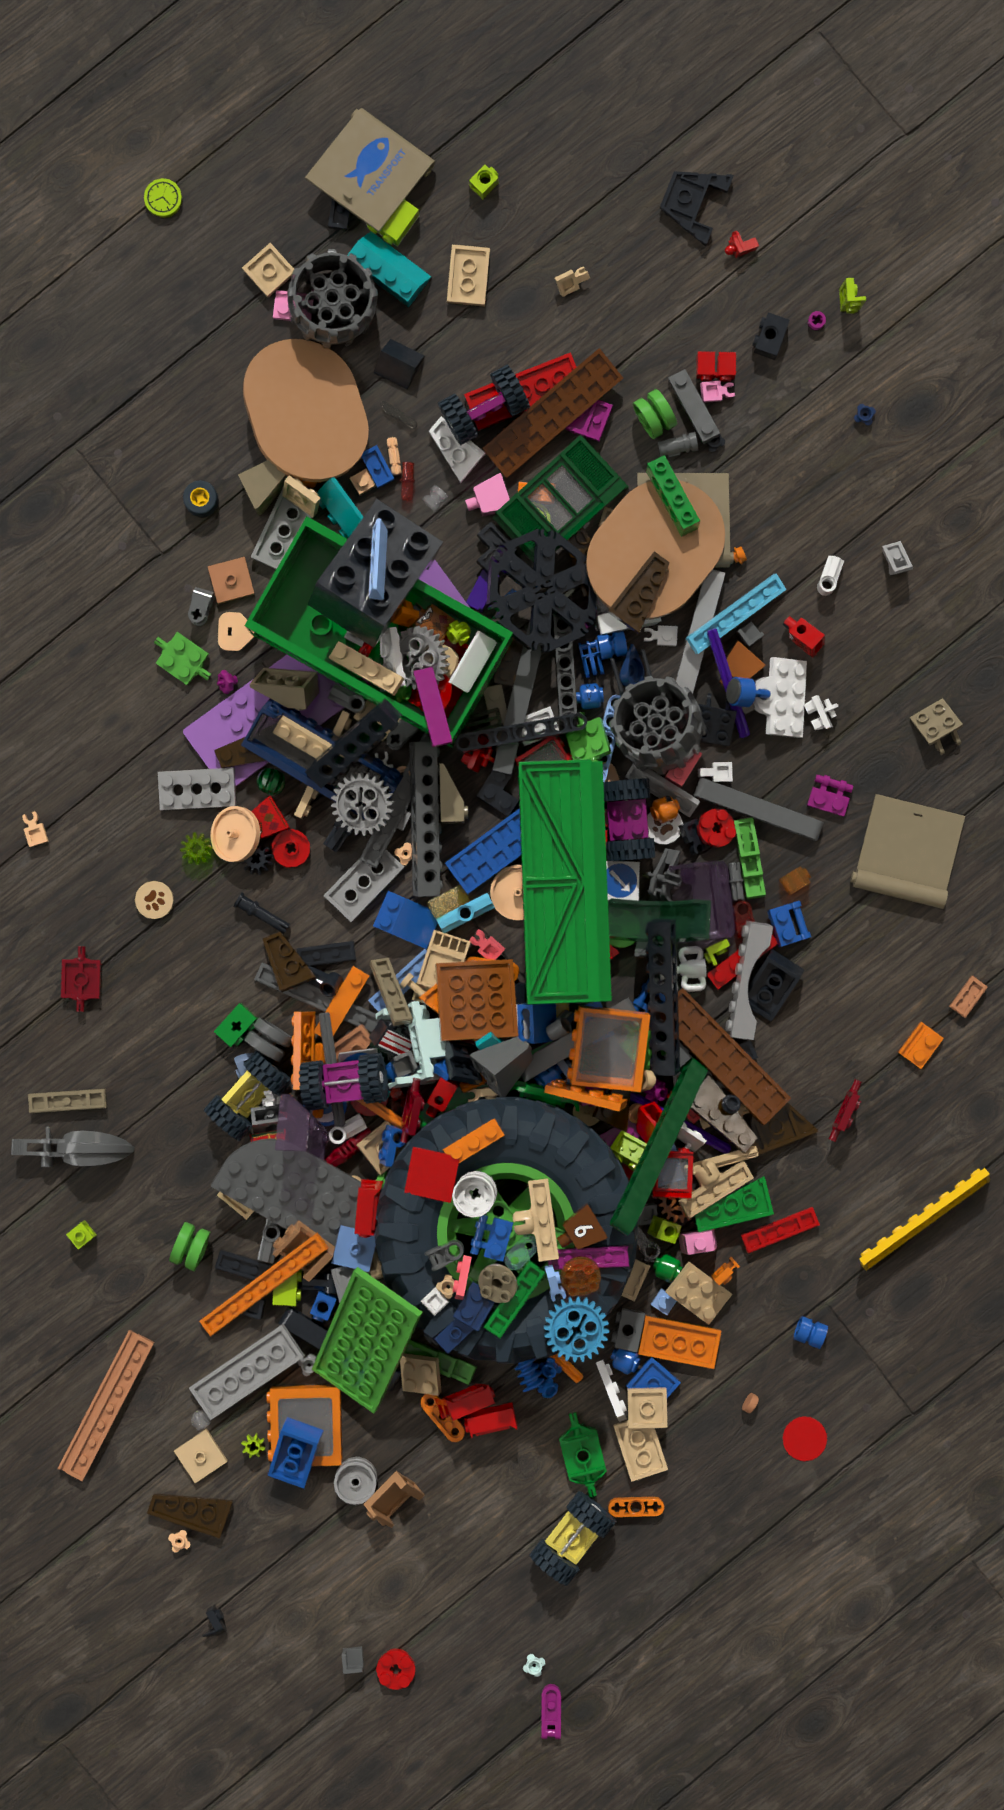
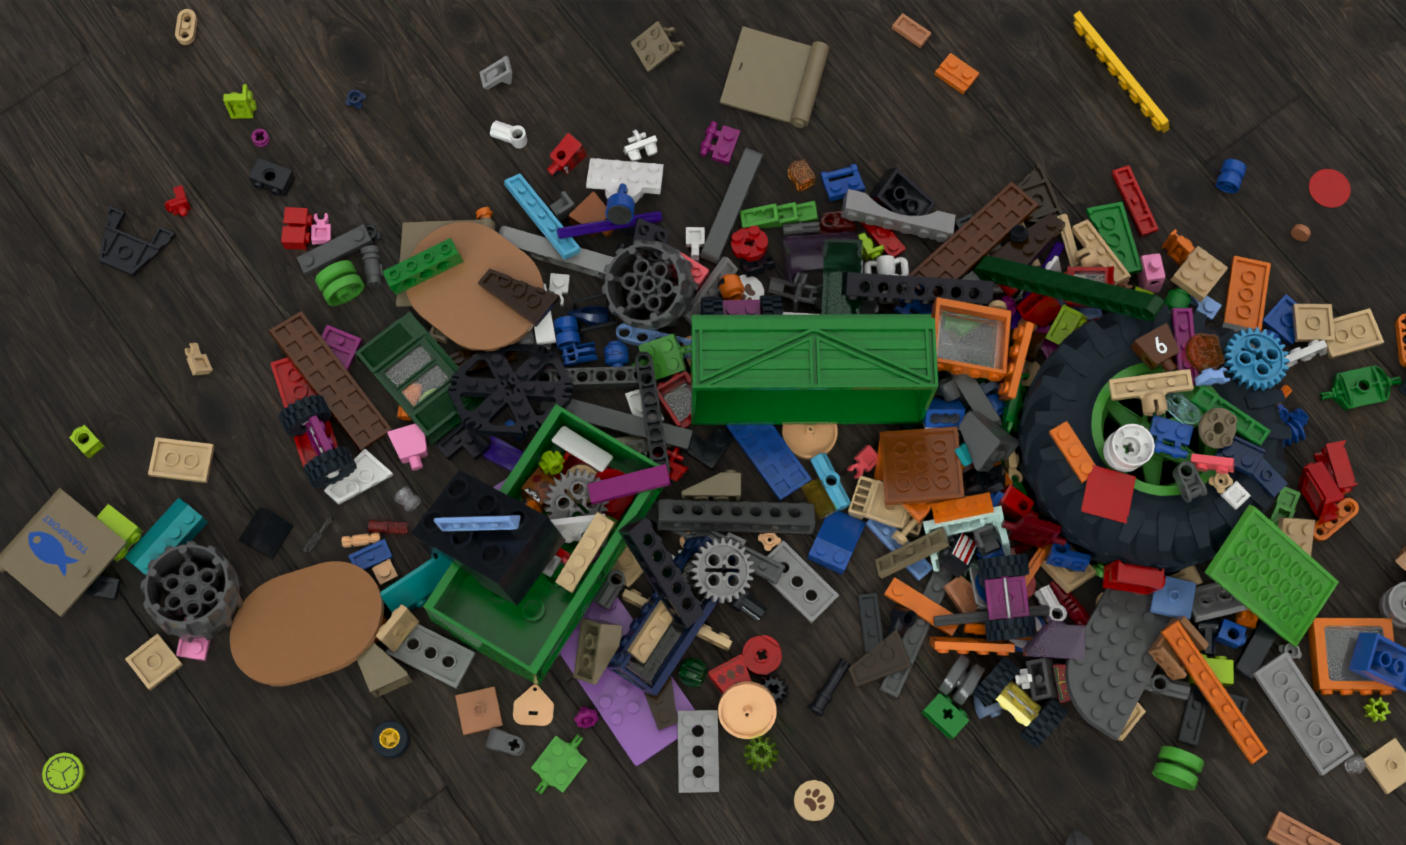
camera: 95 degrees left, 15 degrees down
dark red plate [828,1079,862,1142] -> none
none -> tan plate [175,9,197,45]
none -> orange plate [931,492,994,524]

